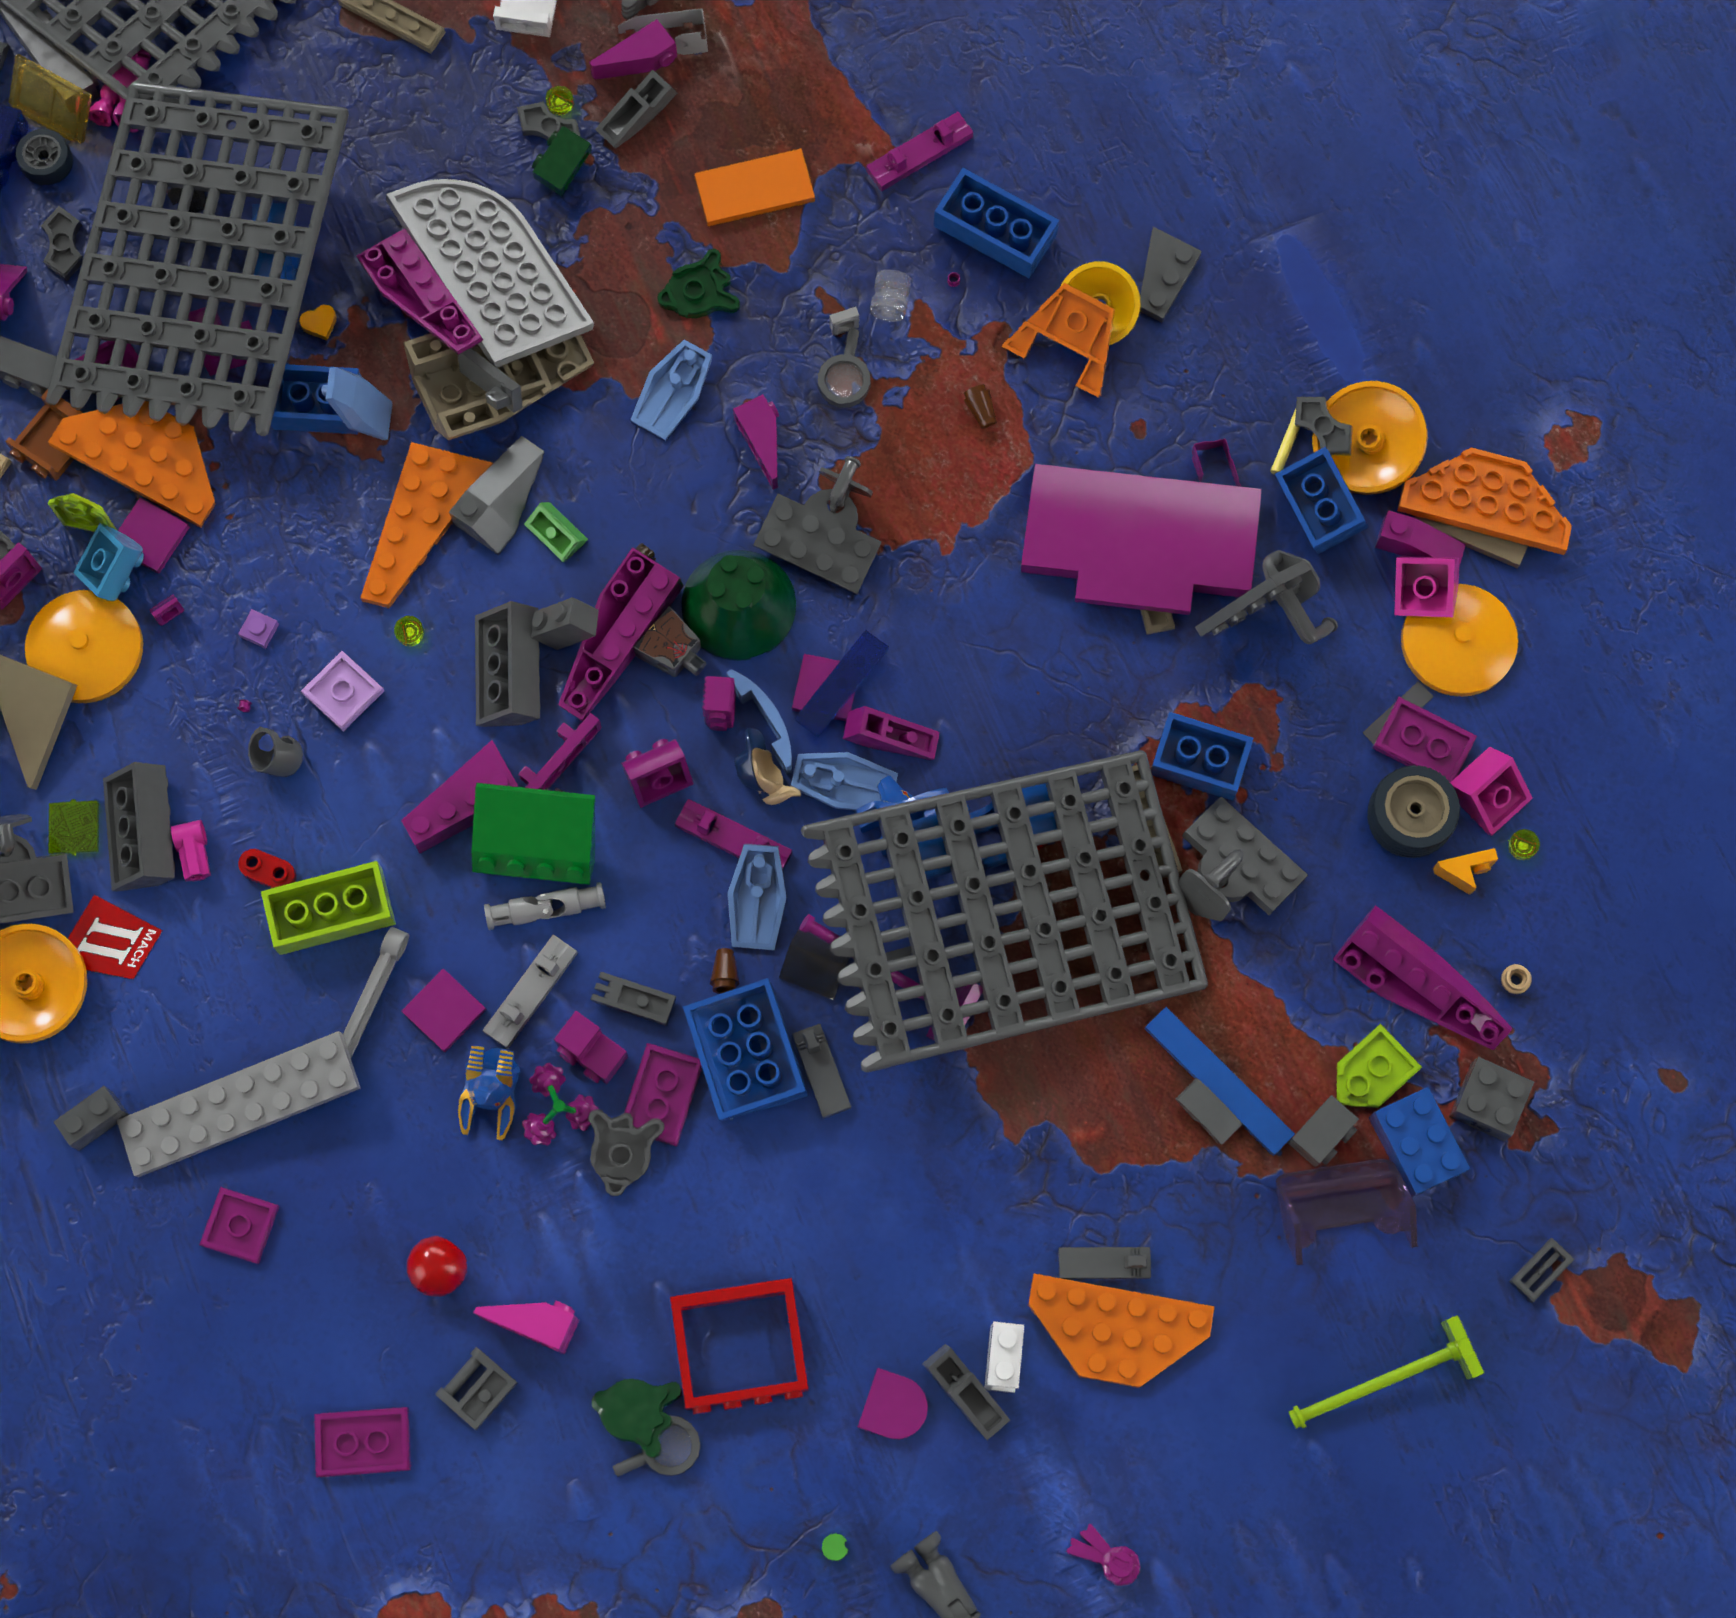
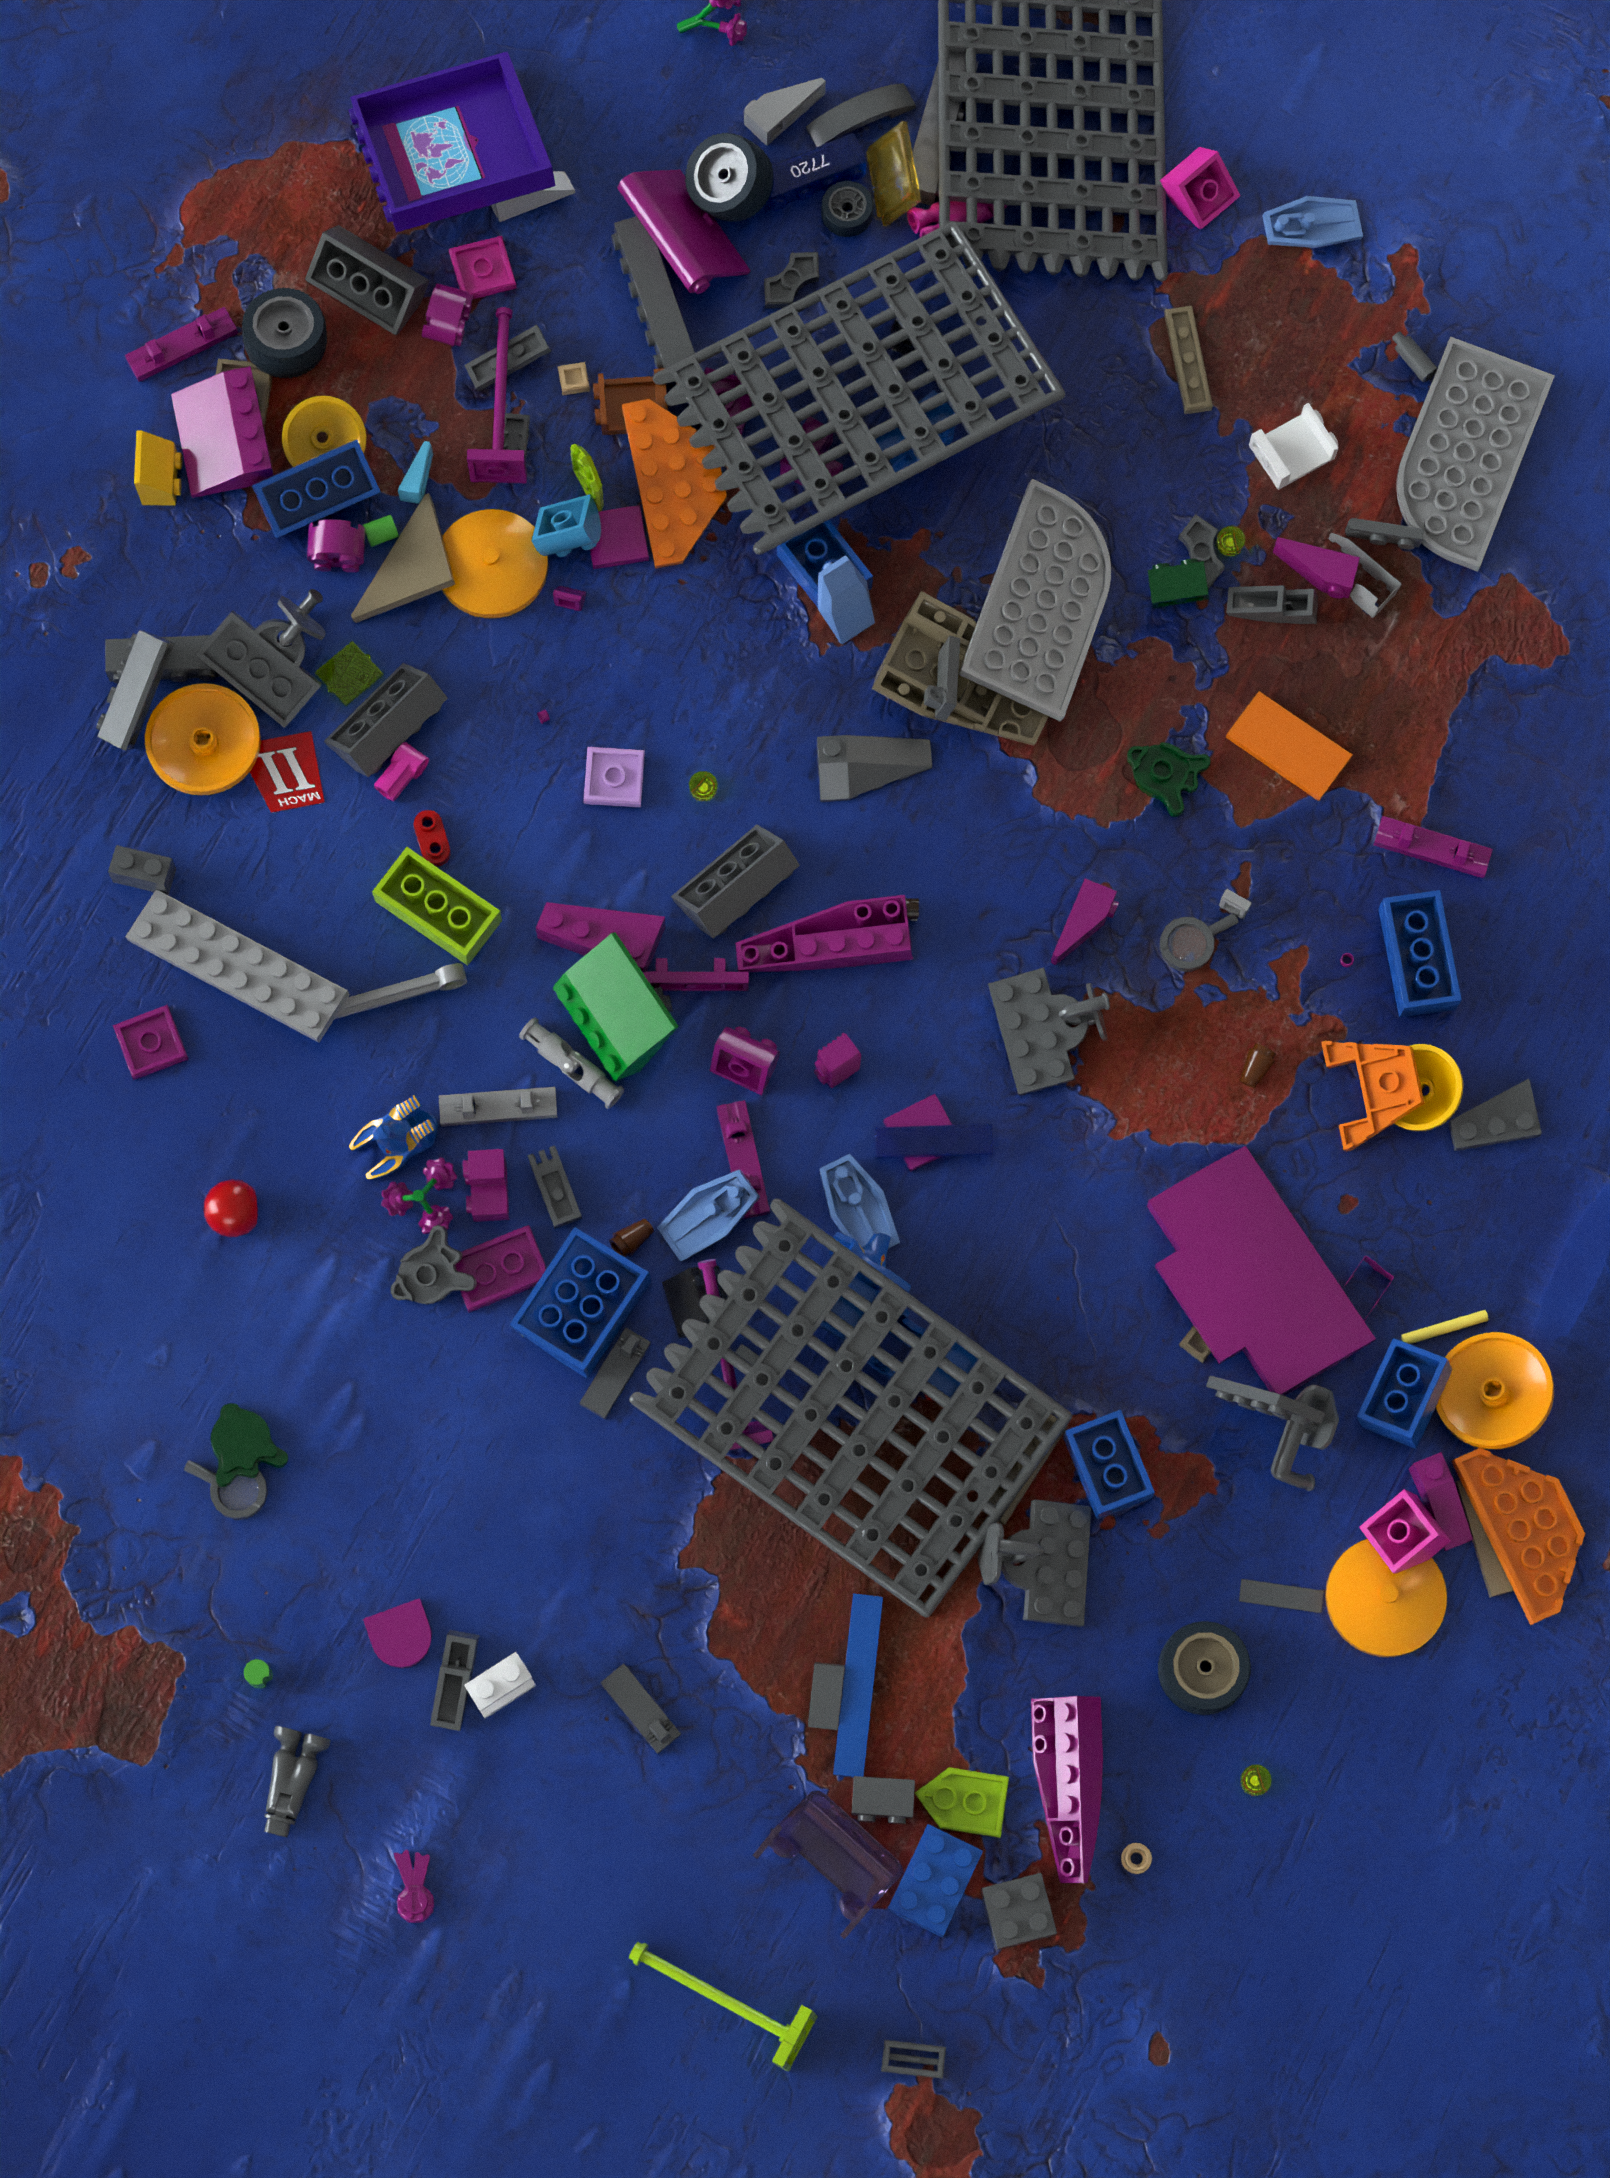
camera: 50 degrees right, 0 degrees up
medium lavender plate [238,609,279,649] -> none
dark grey helmet [248,726,303,777] -> none
light orange tile [299,305,337,341] -> none
magenta tile [314,1407,411,1478] -> none
magenta wedge [356,228,483,355] -> none
orange wing [360,442,493,608] -> none
magenta tile [401,969,487,1053] -> none
dark grey plate [435,1346,518,1431] -> none
dark pink slope [474,1301,580,1355] -> none
bright green slope [524,502,588,562] -> none
dark grey brick [531,597,599,650] -> none
medium blue piece [631,340,713,441] -> none
torso [633,606,706,677] -> none
red window [670,1278,809,1415] -> none
dark green cone [681,550,796,661] -> none
medium blue slope [726,669,792,775] -> none
hair [734,728,801,805] -> none
magenta slope [843,706,940,760] -> none
clear wheel [869,270,912,322] -> none
orange plate [1028,1274,1215,1388] -> none
dark grey tile [1295,397,1353,456] -> none
magenta tile [1372,697,1477,782] -> none
light orange slope [1433,848,1498,894] -> none
dark pink slope [1450,747,1533,836] -> none

